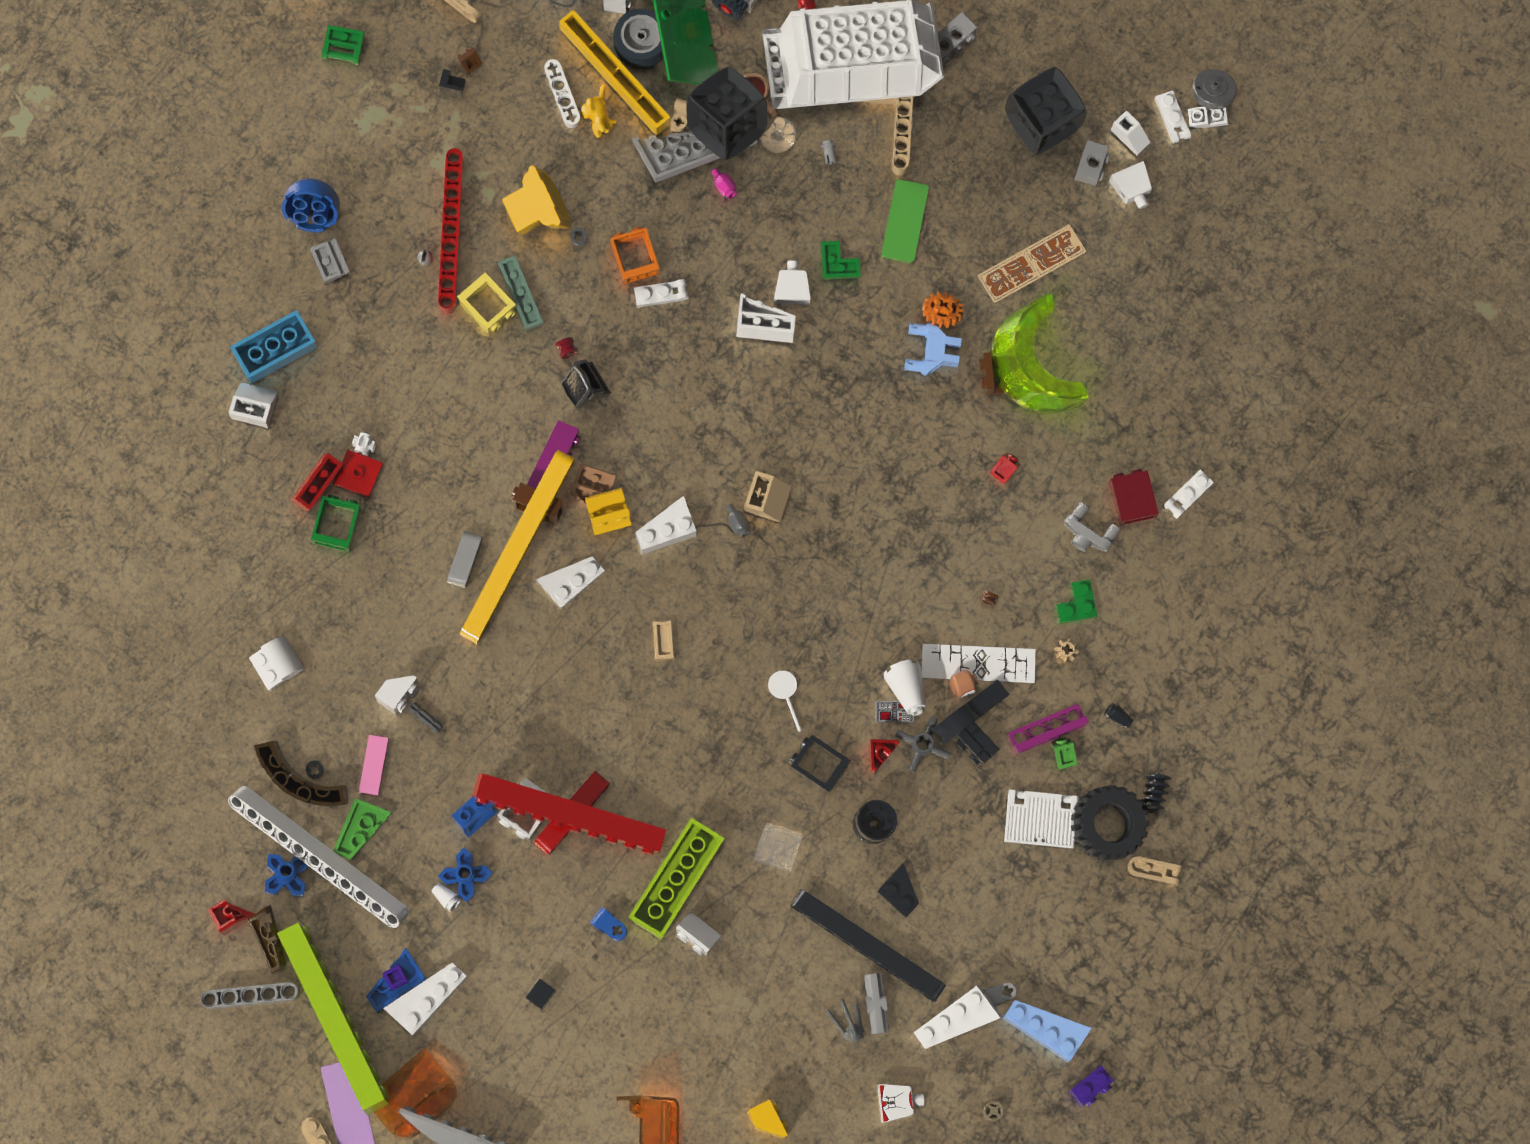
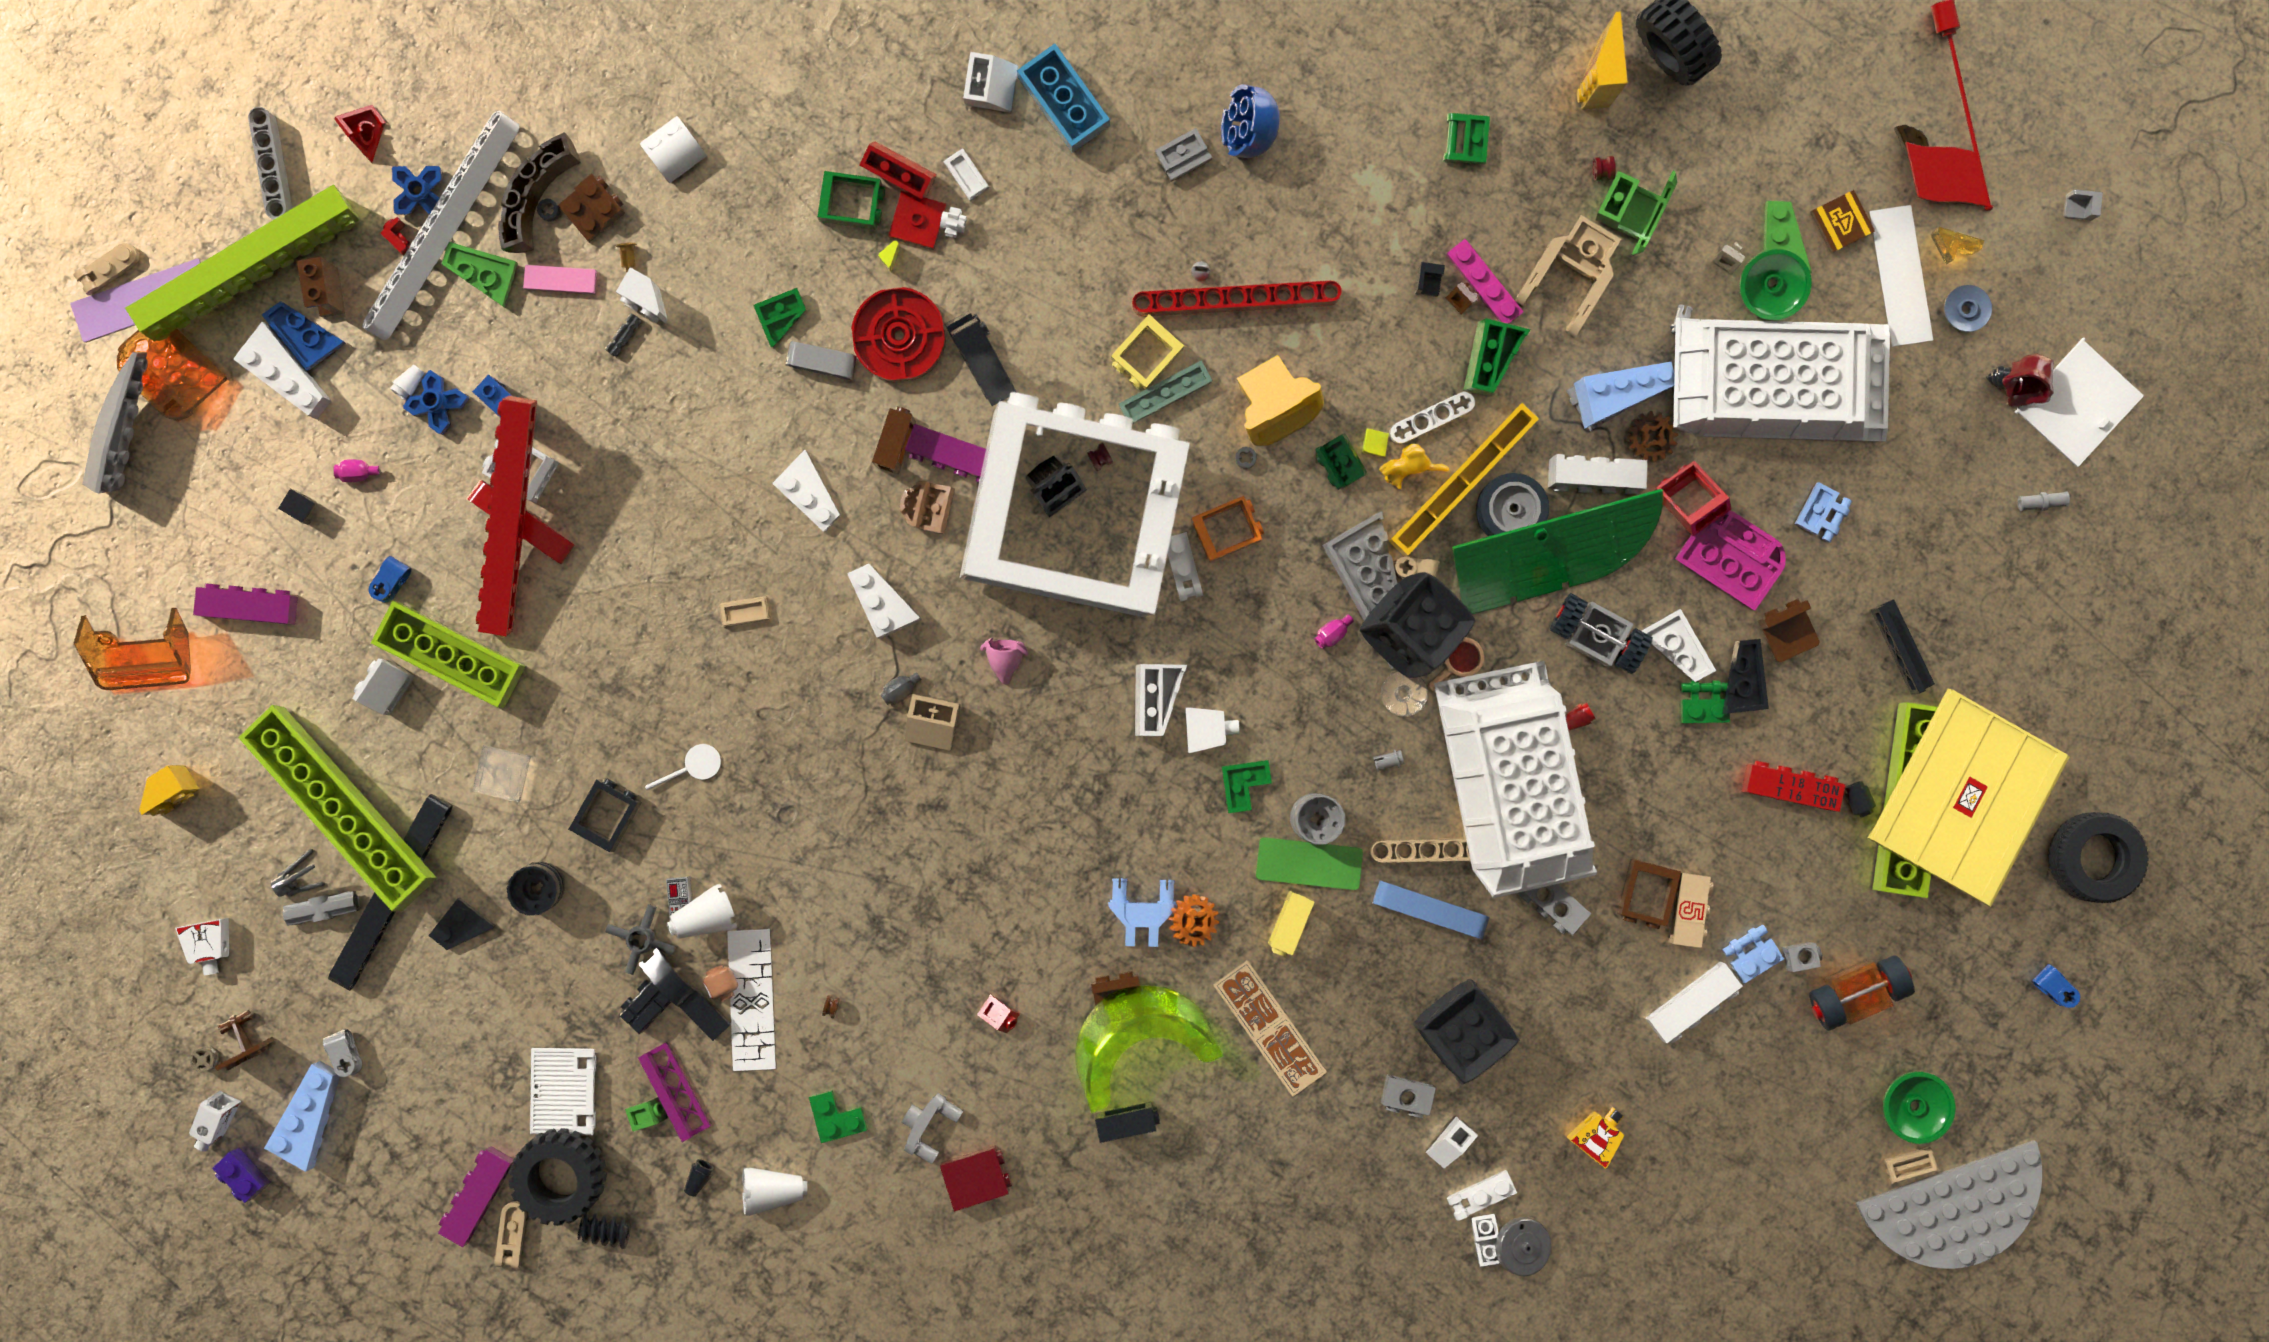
camera: 90 degrees right, 10 degrees up
dark brown wing [248,905,286,973] -> none
dark purple tile [382,964,409,991] -> none
yellow beam [460,450,575,644] -> none
yellow bracket [585,488,631,535] -> none
red slope [868,739,900,775] -> none
white wedge [914,985,1003,1049] -> none
tan gear [1054,638,1079,663] -> none
white torso [1109,161,1152,209] -> none
white plate [1163,470,1214,519] -> none
none -> white torso [189,1091,241,1151]
none -> magenta brick [193,583,298,625]
none -> reddish brown plate [215,1010,274,1071]
none -> lime brick [238,705,437,911]
none -> reddish brown panel [297,257,345,318]
none -> dark pink plant [334,459,379,482]
none -> red bracket [380,217,410,256]
none -> magenta brick [438,1146,514,1248]
none -> reddish brown plate [558,174,625,243]
none -> pearl gold piece [615,242,637,272]
none -> white cone [742,1167,807,1216]
none -> green wing [753,288,806,347]
none -> red piece [851,287,946,382]
none -> neon yellow slope [878,240,900,272]
none -> white tile [943,148,989,201]
none -> black wedge [944,310,1017,406]
none -> white door [959,393,1190,617]
none -> bright pink hat [980,638,1029,685]
none -> black window [1095,1101,1160,1143]
none -> light yellow window [1268,891,1314,957]
none -> light grey wheel [1290,793,1345,844]
none -> dark green bracket [1315,433,1368,490]
none -> neon yellow slope [1362,428,1389,457]
none -> medium blue beam [1372,881,1490,940]
none -> dark pink plate [1446,239,1523,324]
none -> green wedge [1463,318,1531,396]
none -> torso [1567,1107,1624,1169]

